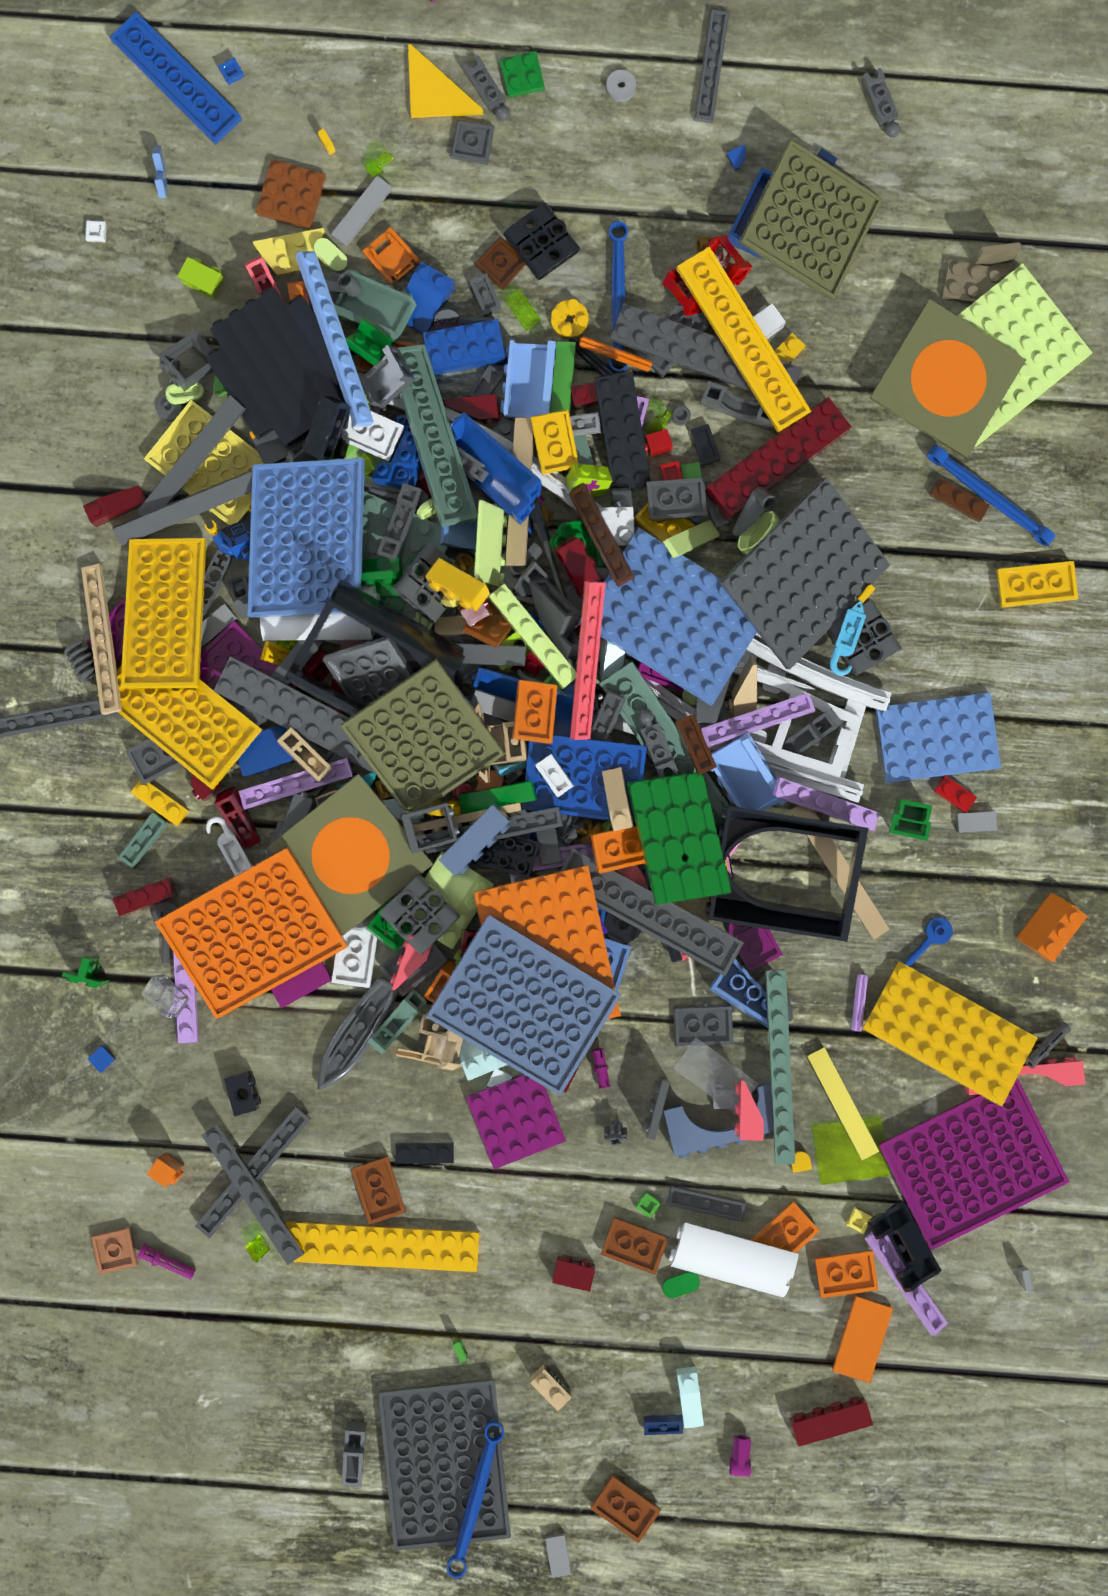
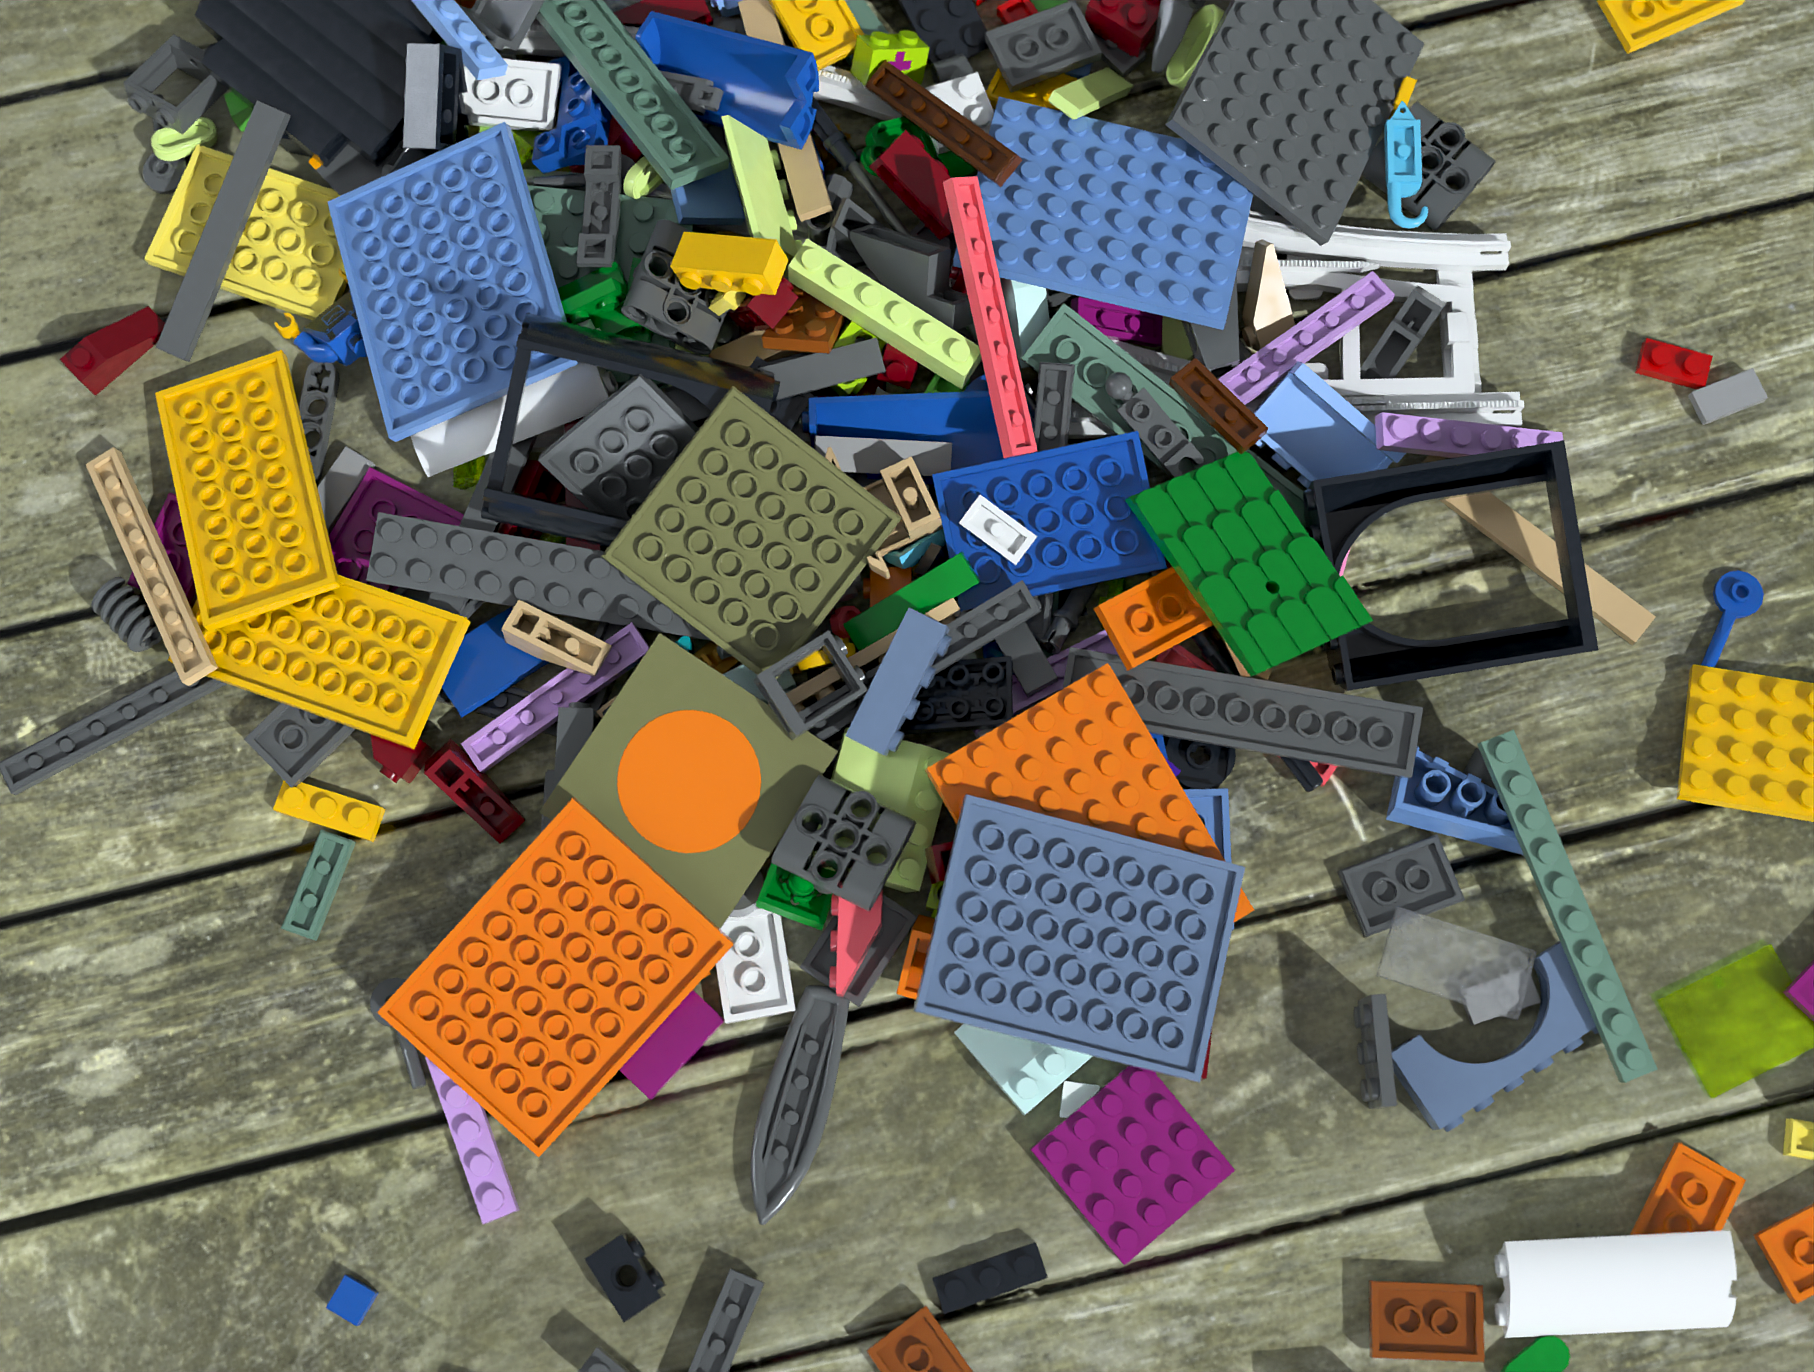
camera: 15 degrees left, 10 degrees down
green bracket [62,956,109,988] -> none
dark red brick [112,878,178,916] -> none
dark grey tile [113,470,253,546] -> none
clear piece [141,974,190,1018] -> none
white plate [206,816,252,876] -> none
dark grey slope [228,575,249,619] -> none
yellow plate [260,641,291,666] -> none
sand green arch [368,989,428,1054] -> none
tan piece [389,1014,463,1070] -> none
orange plate [512,680,557,744] -> none
pearl gold tile [577,820,603,845] -> none
magenta pin [592,1048,611,1089] -> none
tan slope [602,767,634,831] -> none
dark grey gear [604,1121,627,1146] -> none
bright green tile [635,1191,662,1219] -> none
dark grey tile [666,1185,746,1222] -> none
magenta tile [728,923,783,972] -> none
coral slope [735,1078,764,1141] -> none
yellow tile [791,1151,812,1173] -> none
light yellow tile [807,1047,879,1160] -> none
lavender axle [851,974,868,1031] -> none
medium blue plate [876,693,1001,783] -> none
green plate [888,799,932,841] -> none

